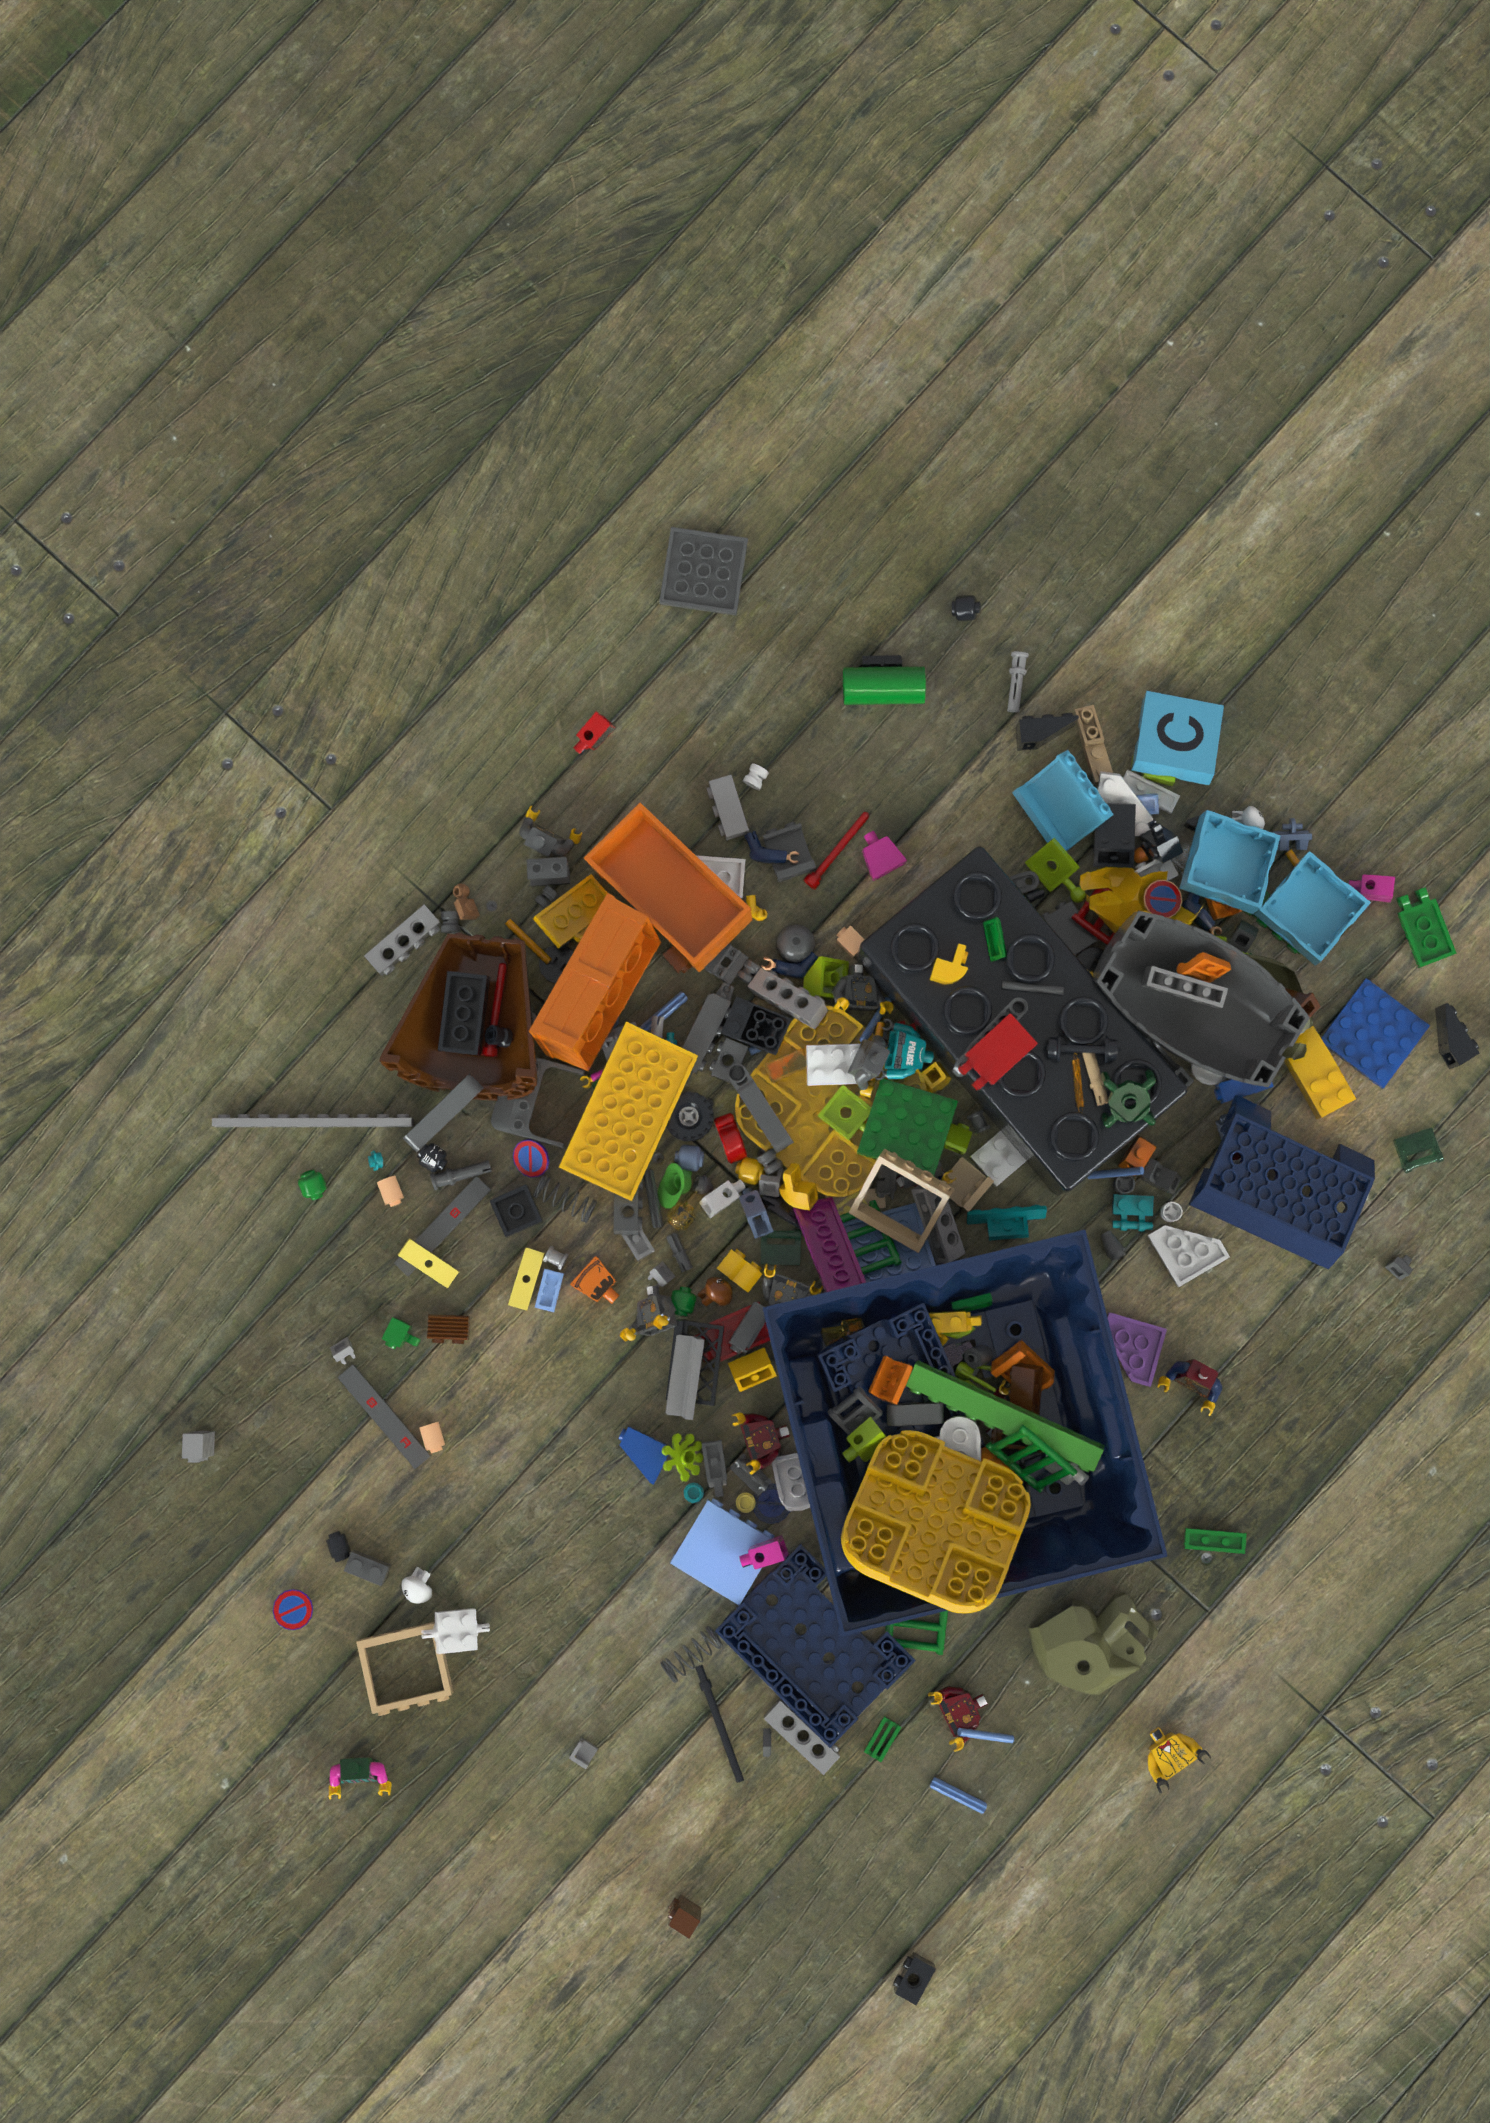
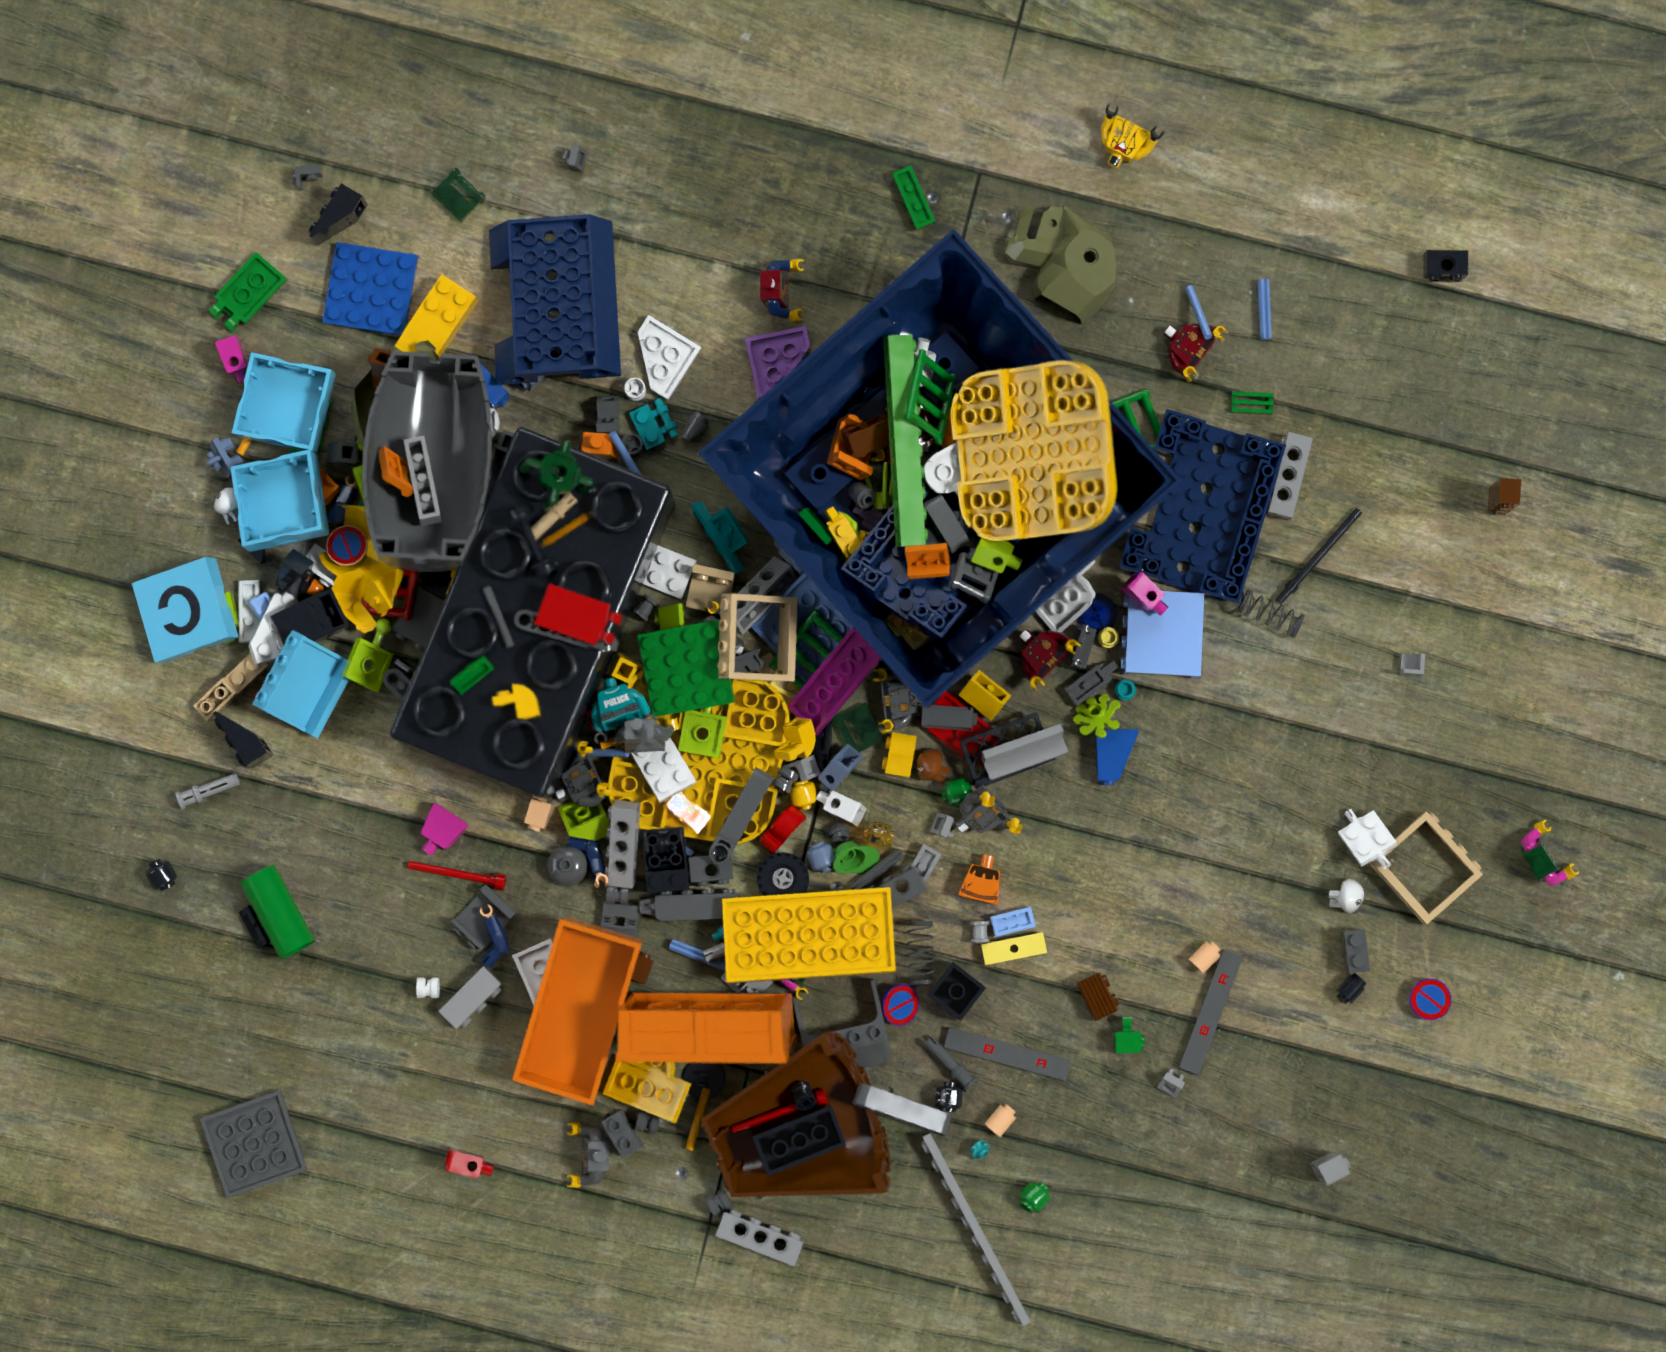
camera: 115 degrees left, 0 degrees up
light yellow tile [398,1238,459,1288] -> none
medium nougat plate [453,884,480,920] -> none
dark grey axle [667,1233,693,1273] -> none
yellow arm [746,895,768,921] -> none
dark grey tile [763,1728,771,1757] -> none

